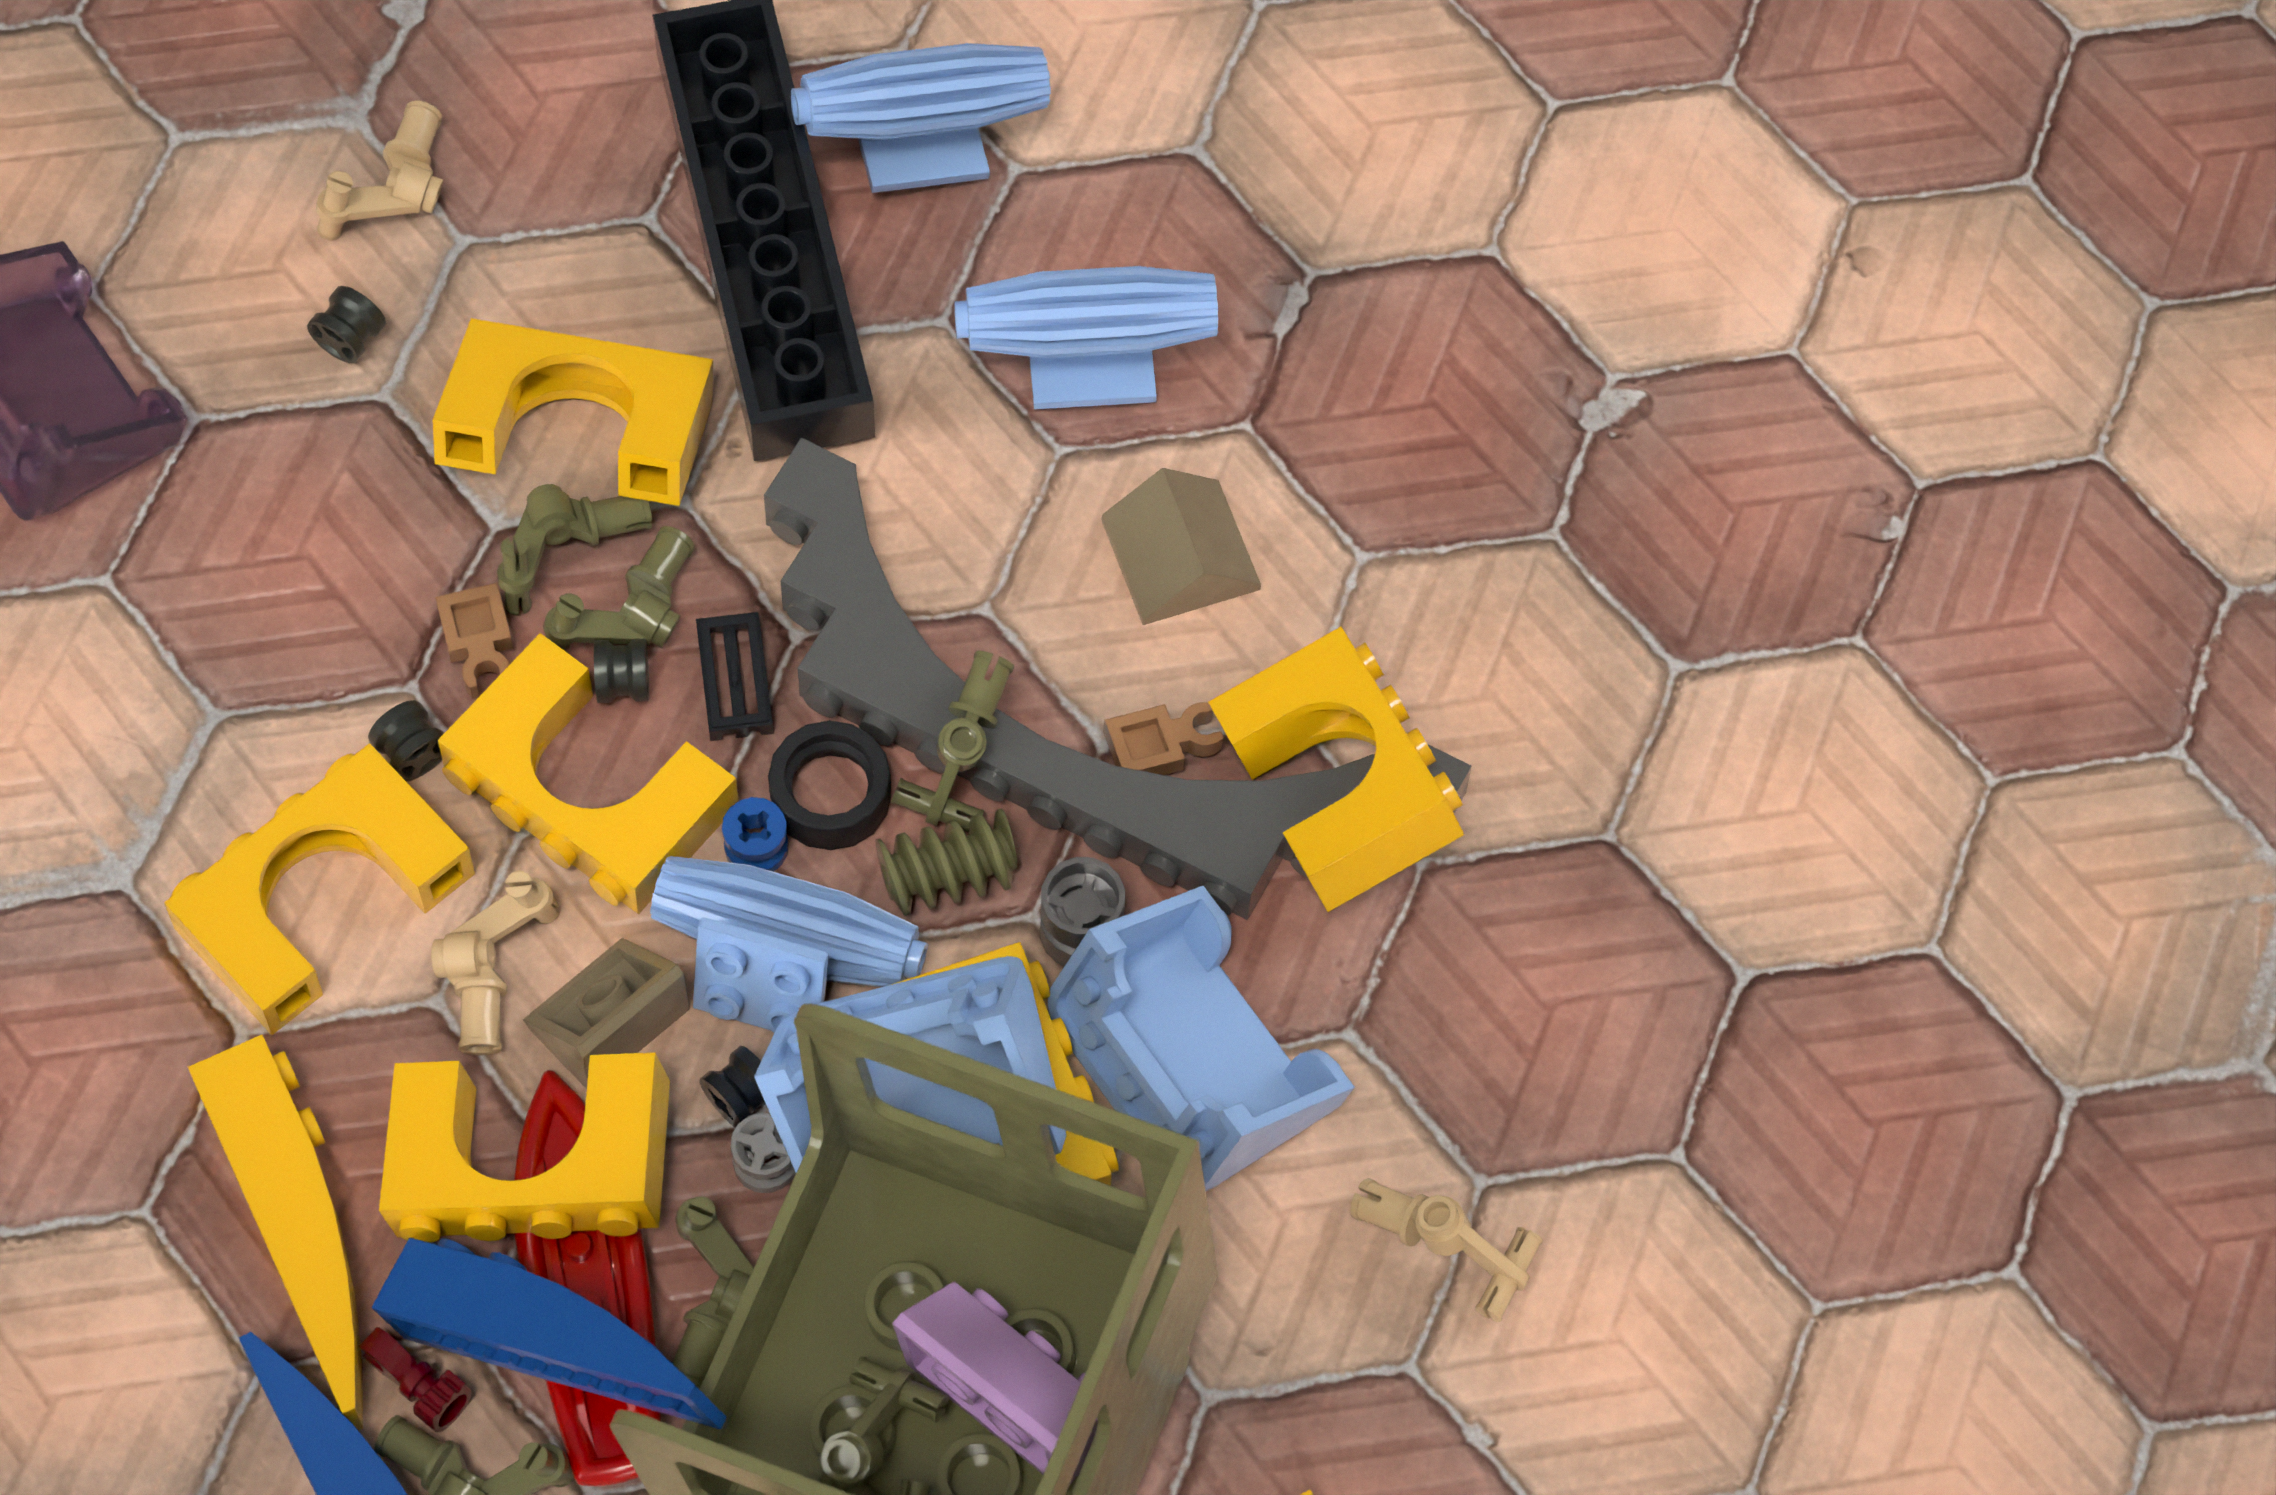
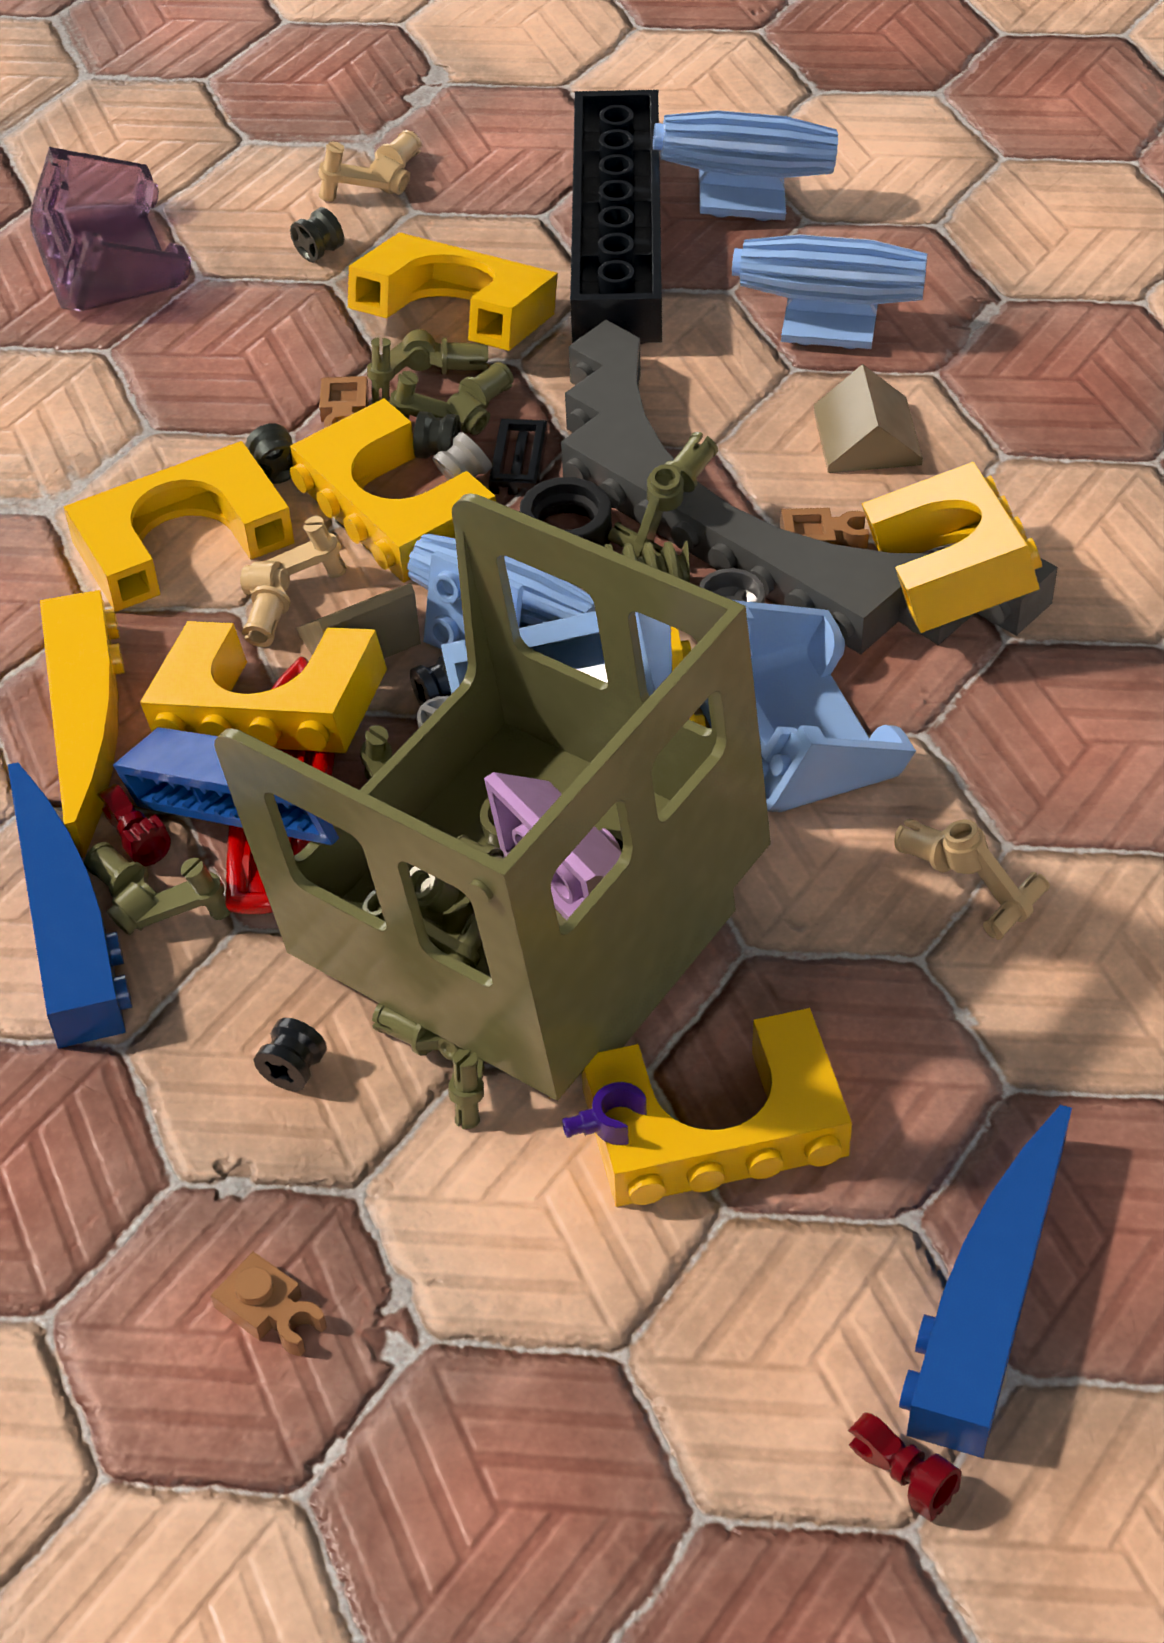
camera: 20 degrees right, 15 degrees down
none -> light grey wheel [432,432,493,480]

